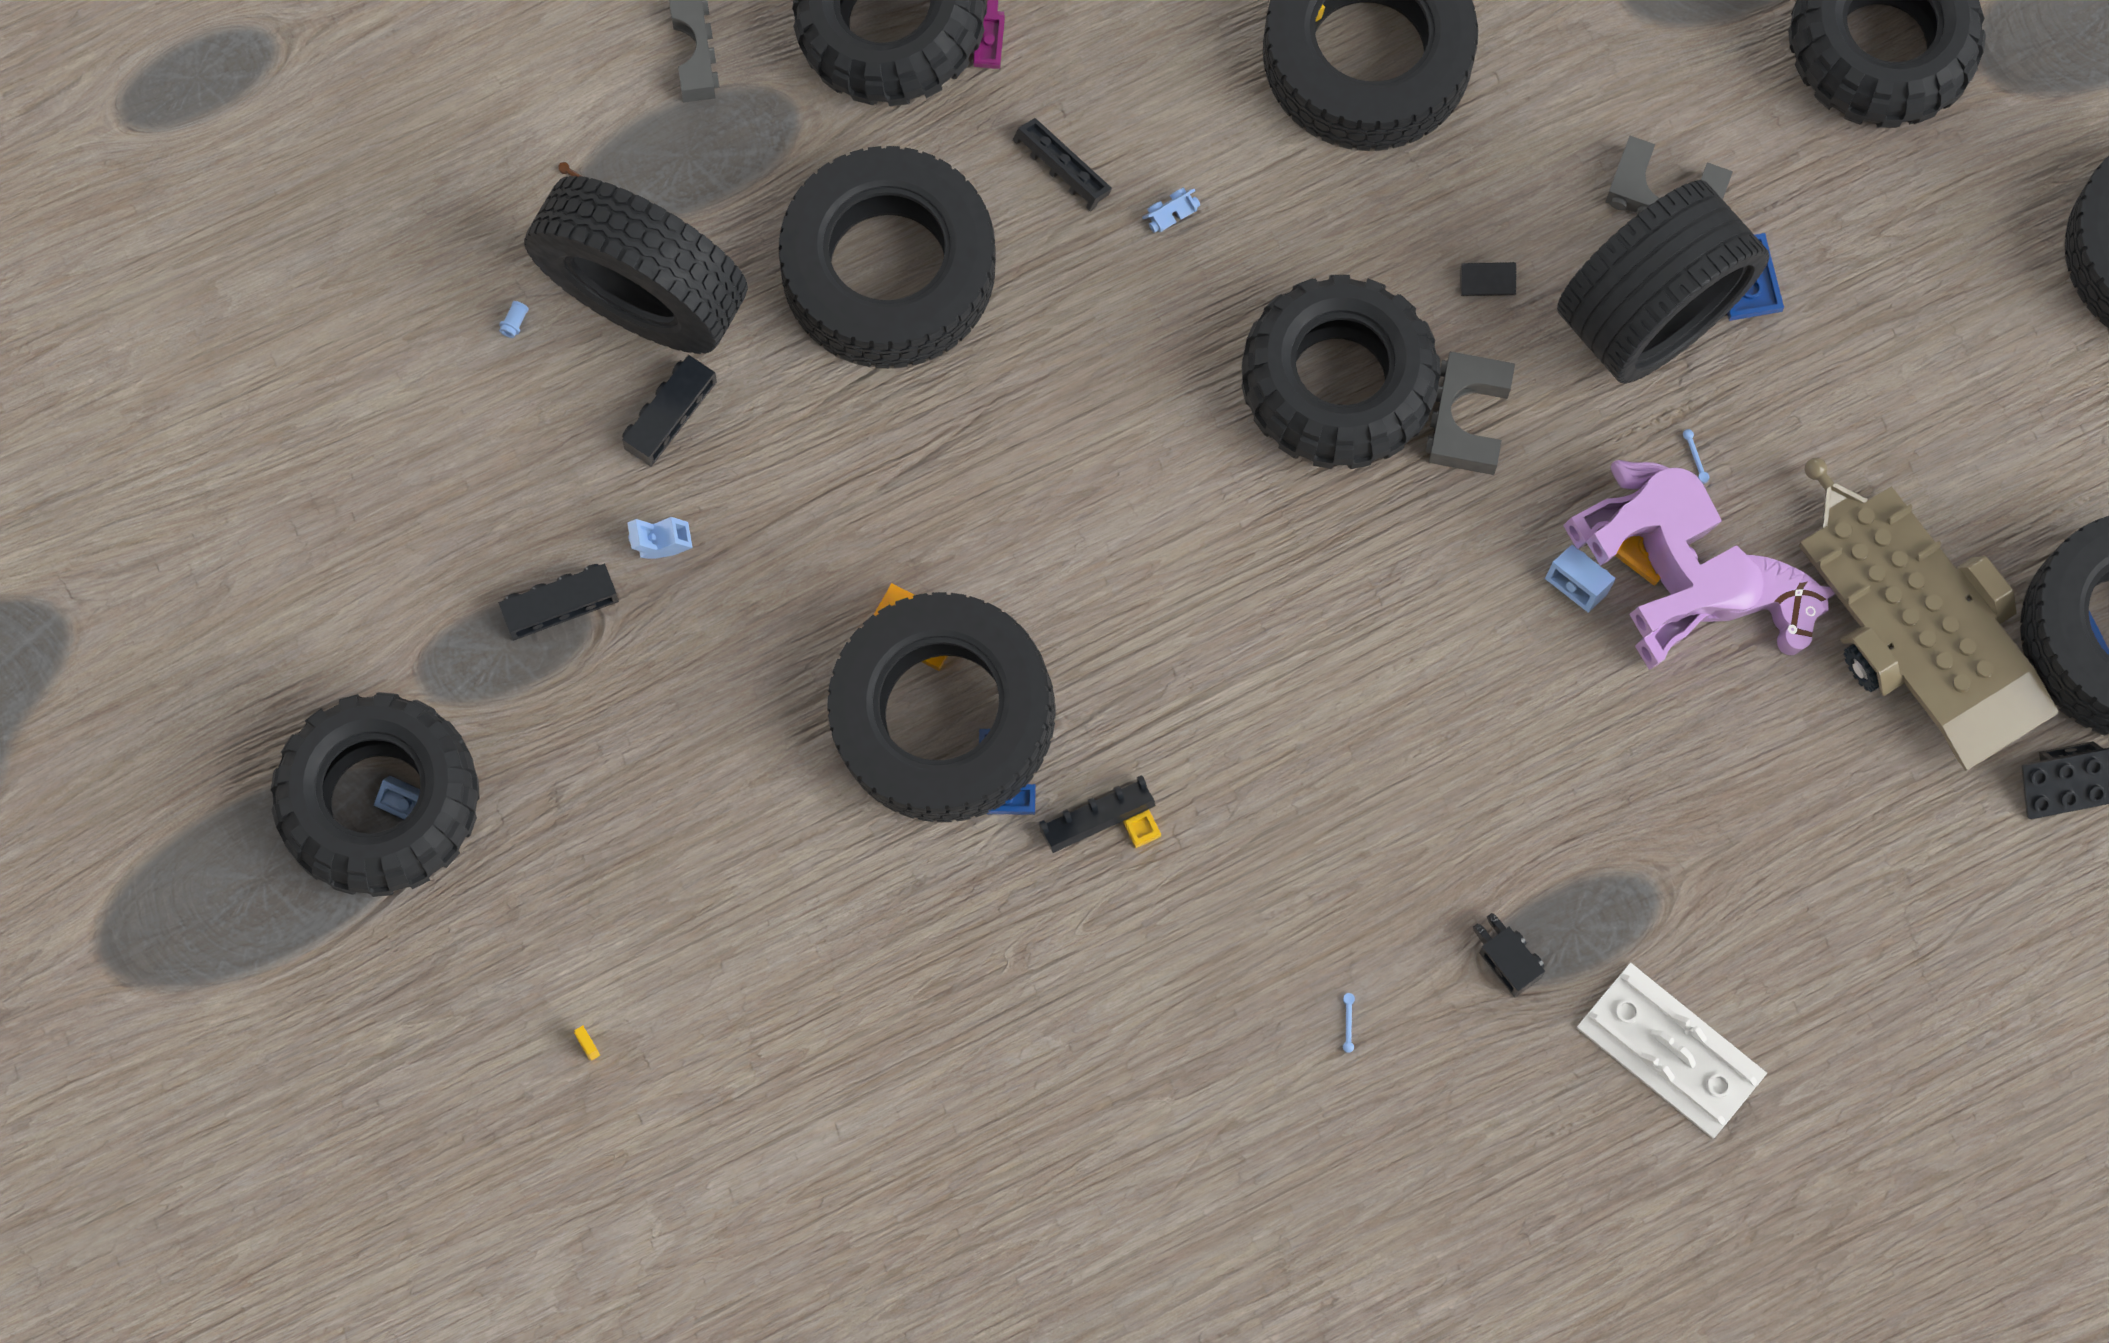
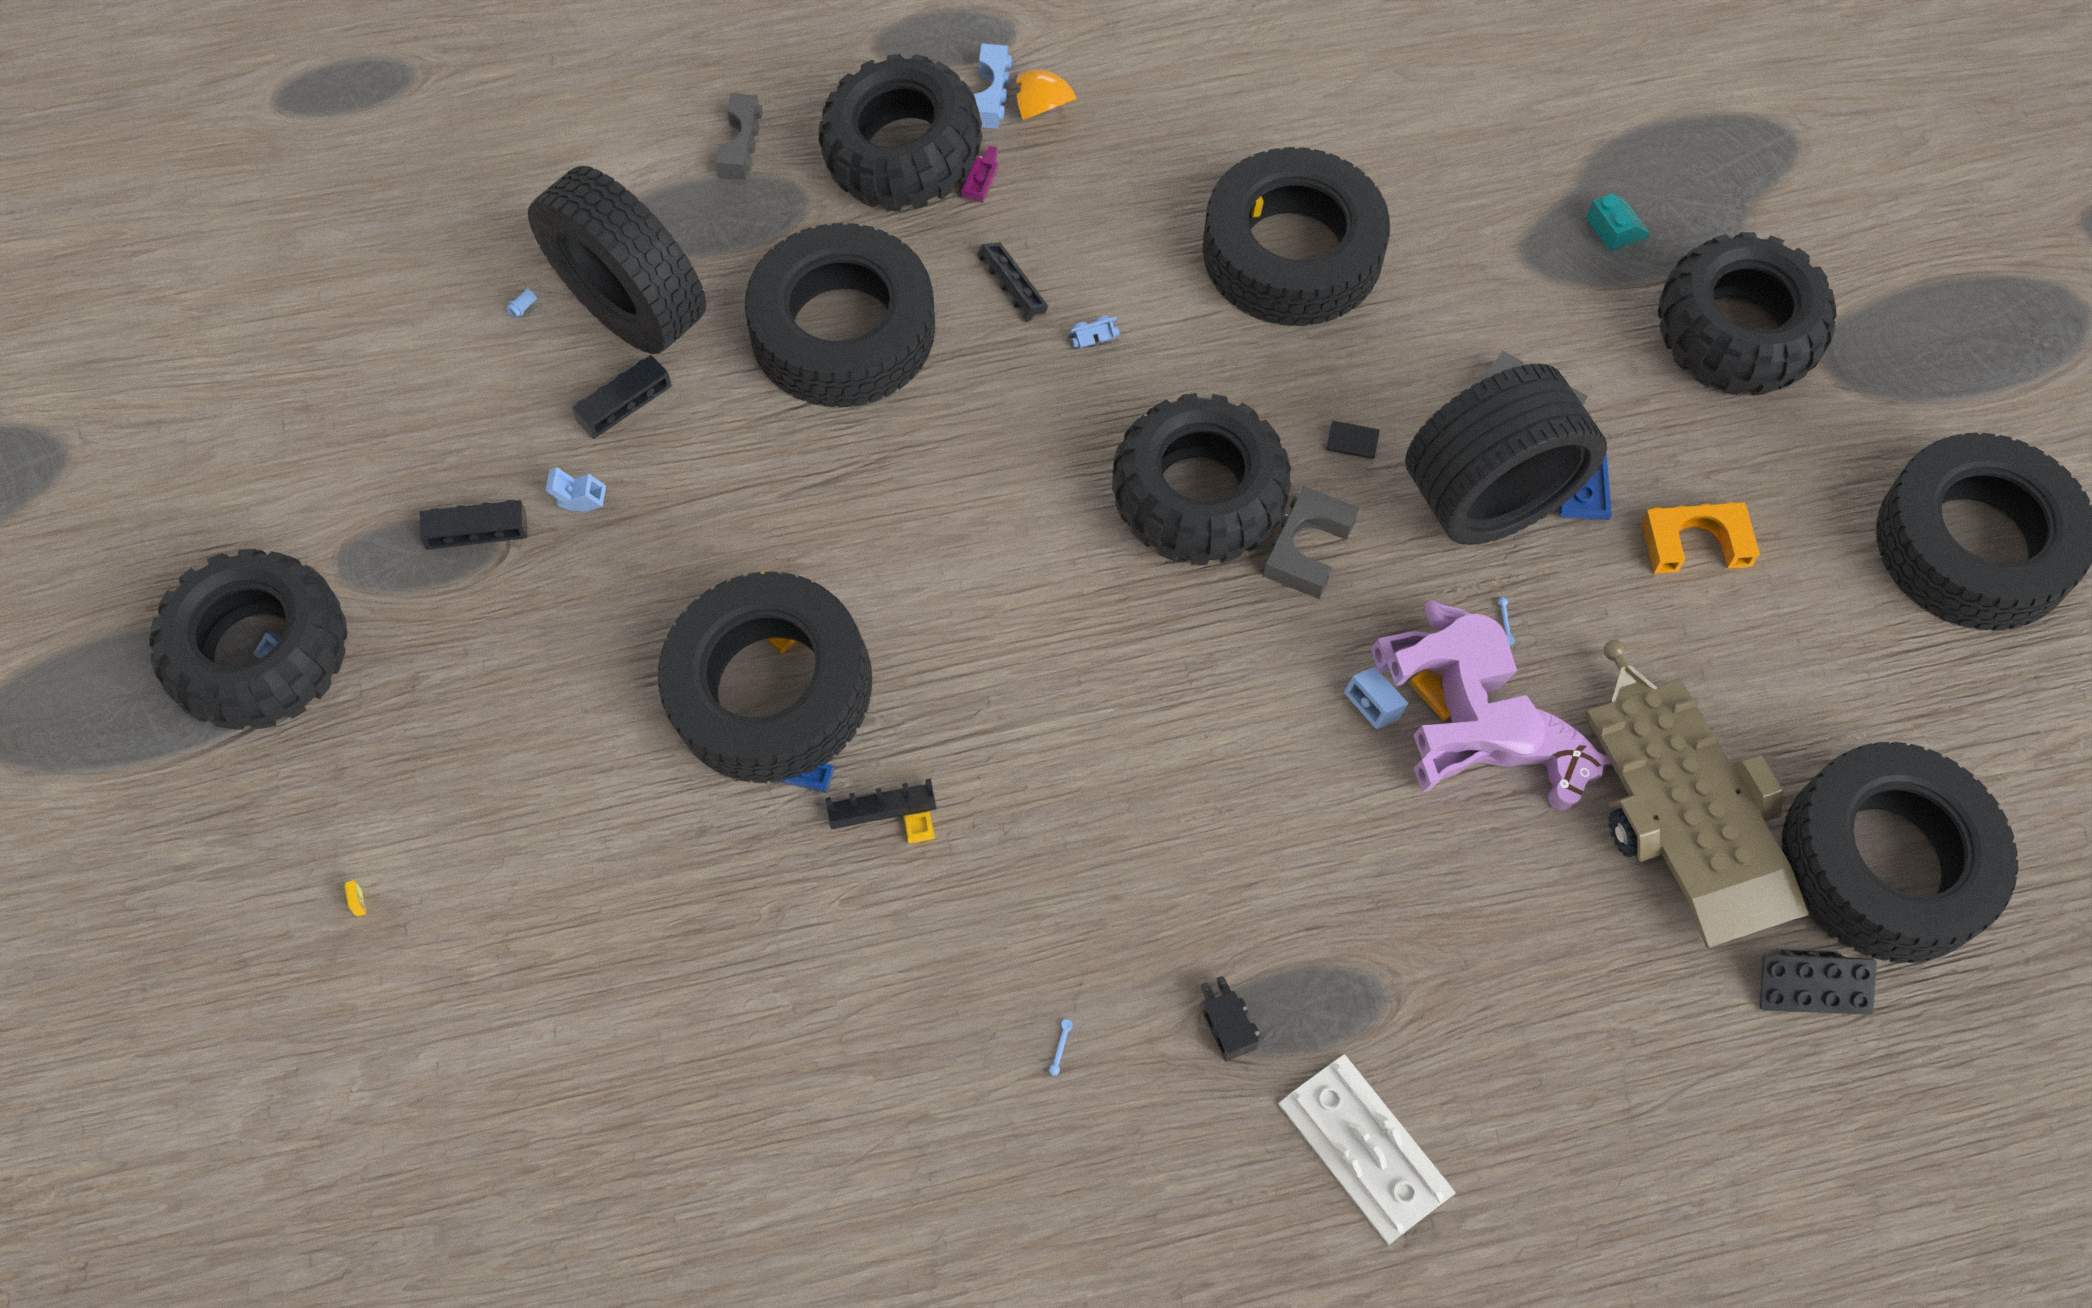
camera: 15 degrees right, 10 degrees down
none -> light orange arch [1641,502,1760,574]

